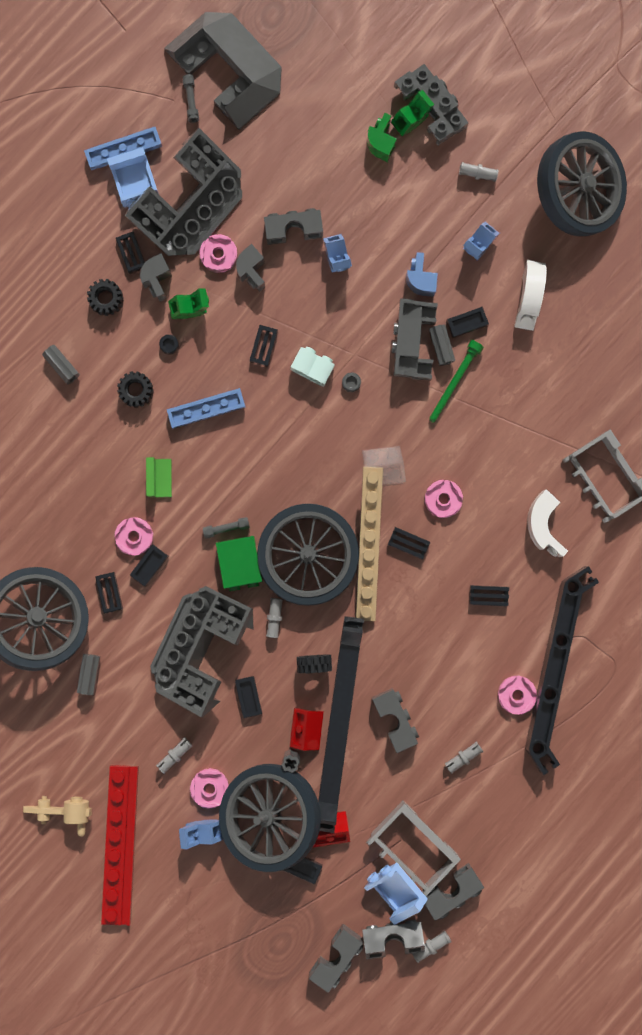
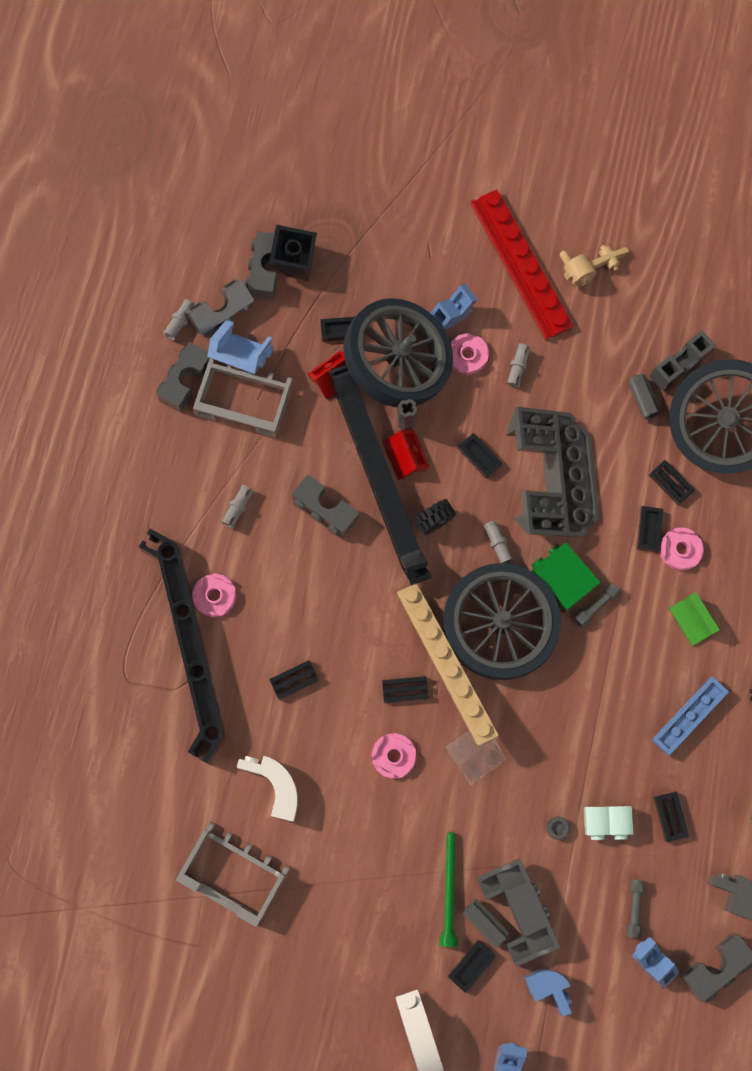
camera: 155 degrees right, 10 degrees down
none -> black slope [269,224,317,281]
none -> dark grey bar [627,879,645,938]
none -> dark grey arch [649,330,716,391]

